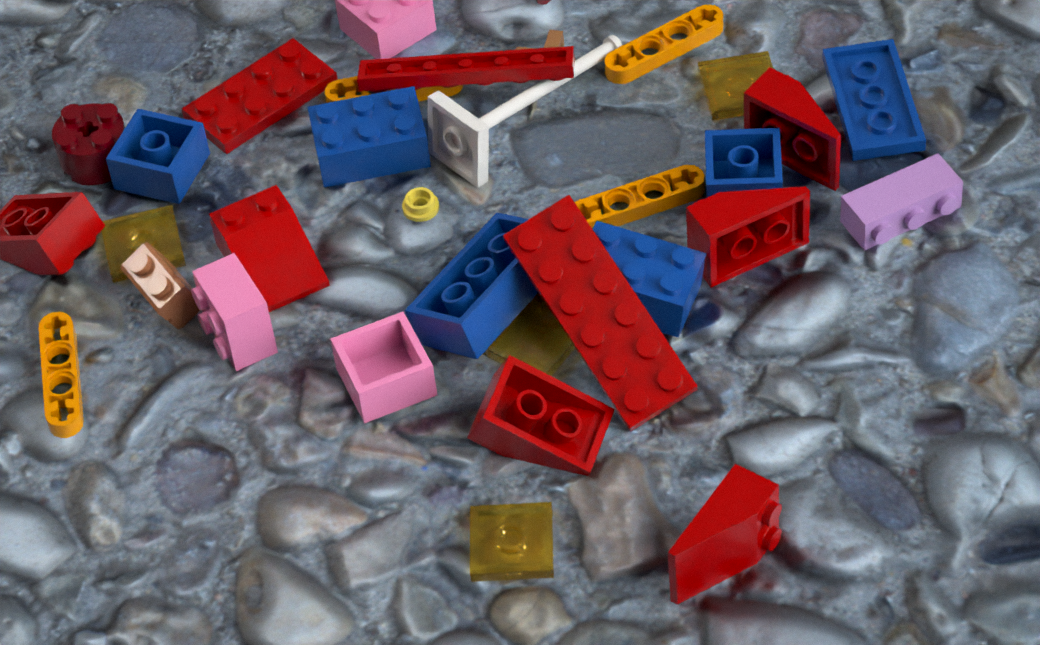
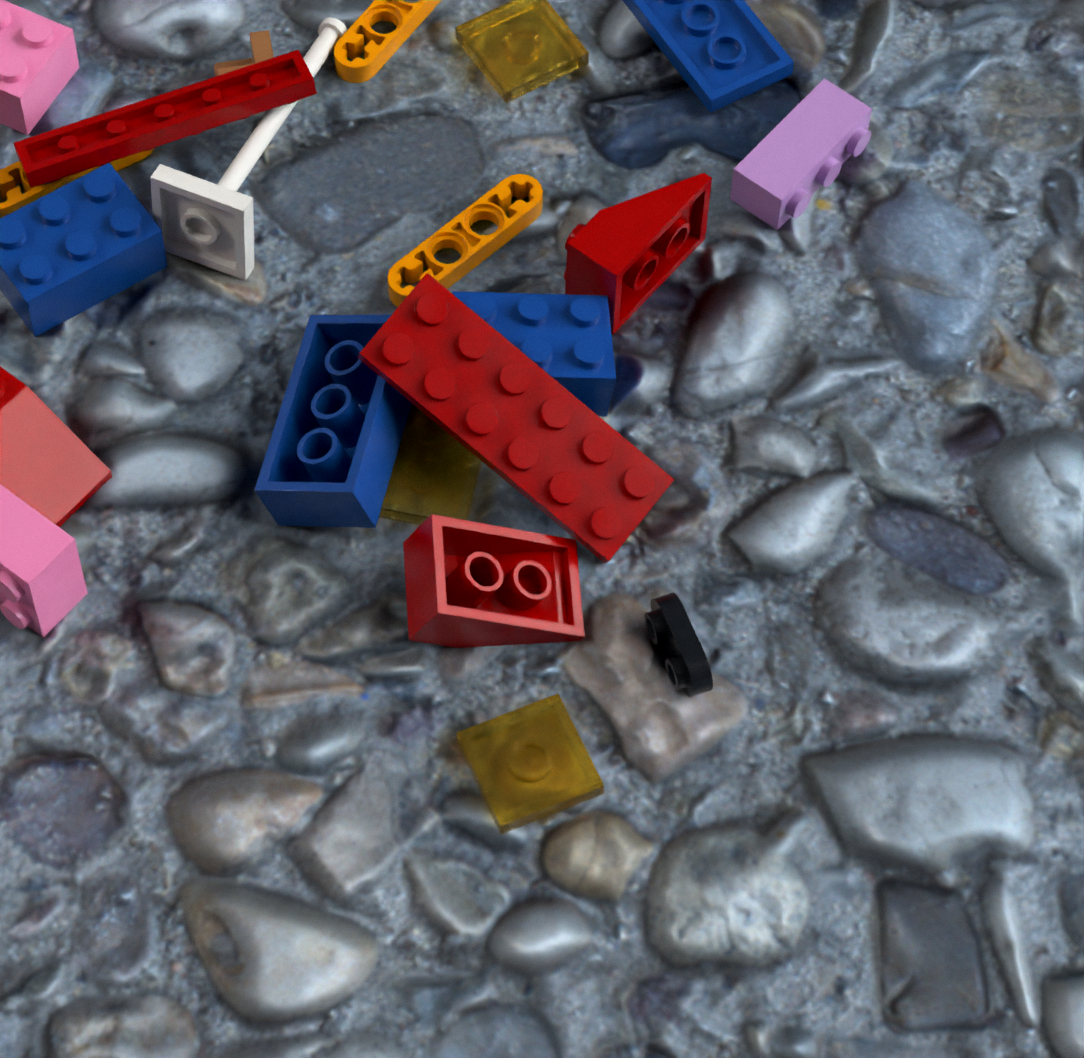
camera: 30 degrees left, 10 degrees up
bright pink piece [330,312,438,424] -> none
light yellow plate [402,187,439,222] -> none
red slope [668,464,782,605] -> none
blue brick [705,128,783,197] -> none
red slope [744,67,841,191] -> none
none -> black plate [645,592,713,697]

